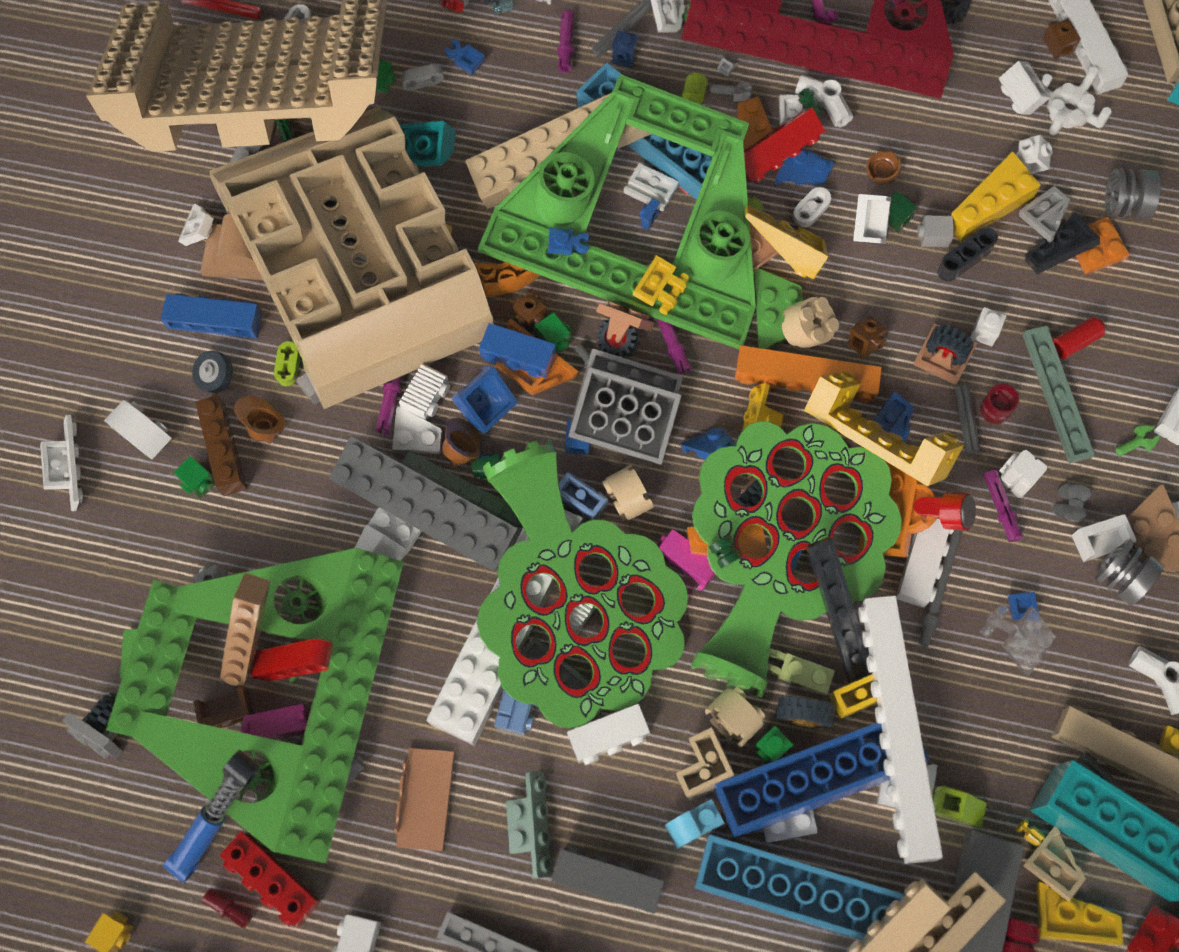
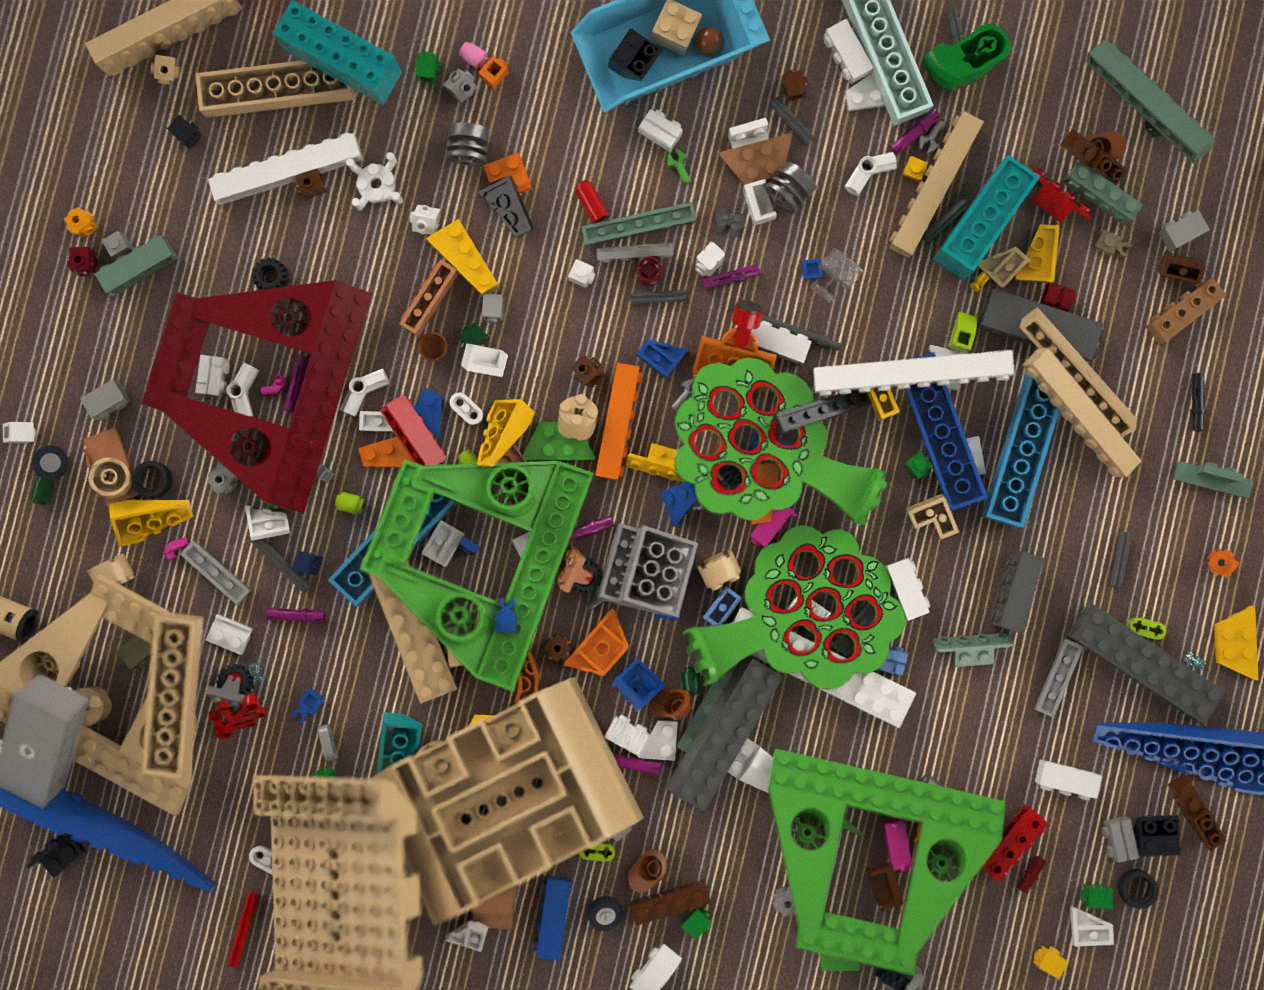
camera: 85 degrees left, 15 degrees up
piece [163,750,261,883] -> none
medium nougat brick [220,573,270,687] -> none
red beam [250,639,333,681] -> none
nougat piece [394,748,455,851] -> none
blue brick [479,323,556,378] -> none
green brick [535,313,572,352] -> none
yellow plate [632,255,689,315] -> none
medium azure brick [665,799,724,849] -> none
tan brick [705,687,765,747] -> none
dark green wheel [708,534,743,569] -> none
light grey bar [710,81,752,102] -> none
yellowish green hinge [767,648,835,695] -> none
black wheel [776,696,835,728] -> none
dark green pin [798,88,823,116] -> none
yellow plate [804,371,964,486] -> none
plate [913,323,977,385] -> none
black beam [937,227,998,282] -> none
white brick [999,61,1051,115] -> none
light grey wing [1019,186,1071,242] -> none
none -> nougat brick [399,259,459,337]
none -> light grey plate [597,243,674,262]

